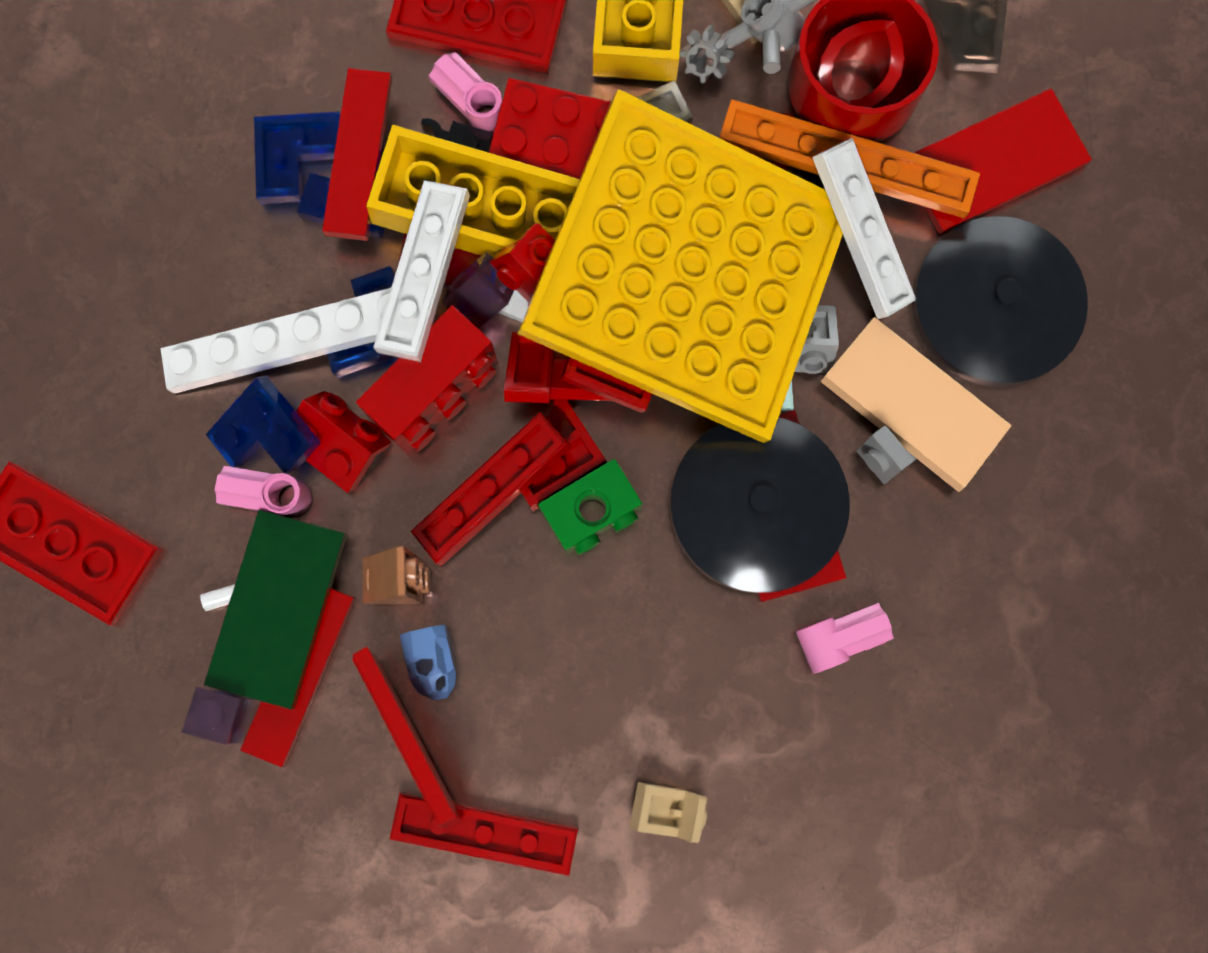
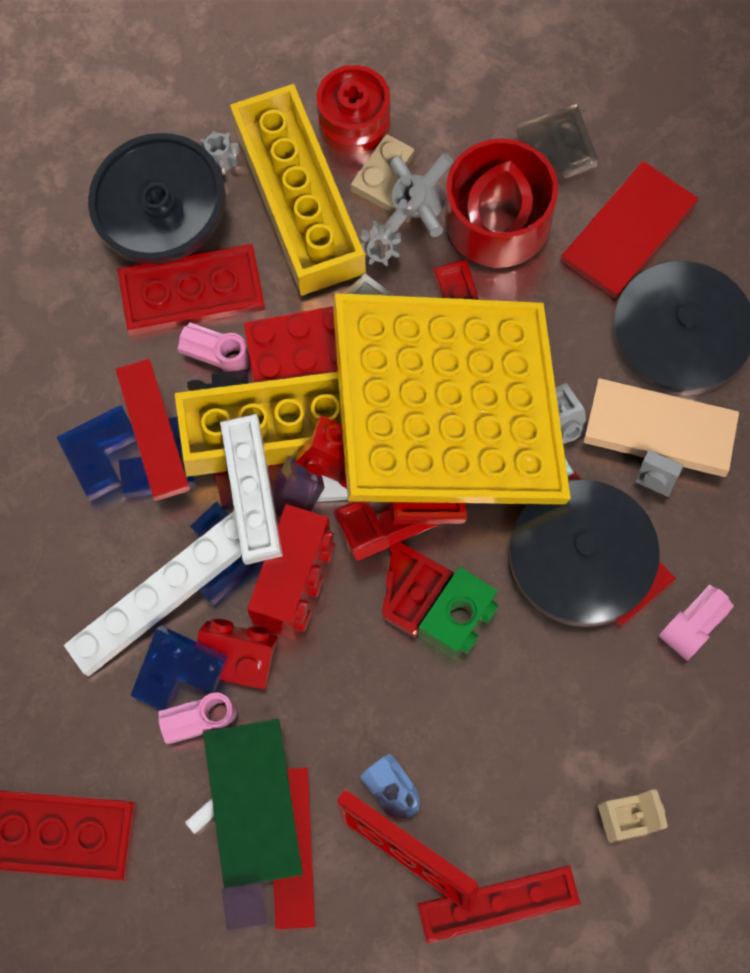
camera: 20 degrees left, 10 degrees down
nougat slope [362,546,431,606] -> none
red tile [410,412,572,566] -> none
orange plate [719,99,980,218] -> none
white tile [812,138,915,319] -> none

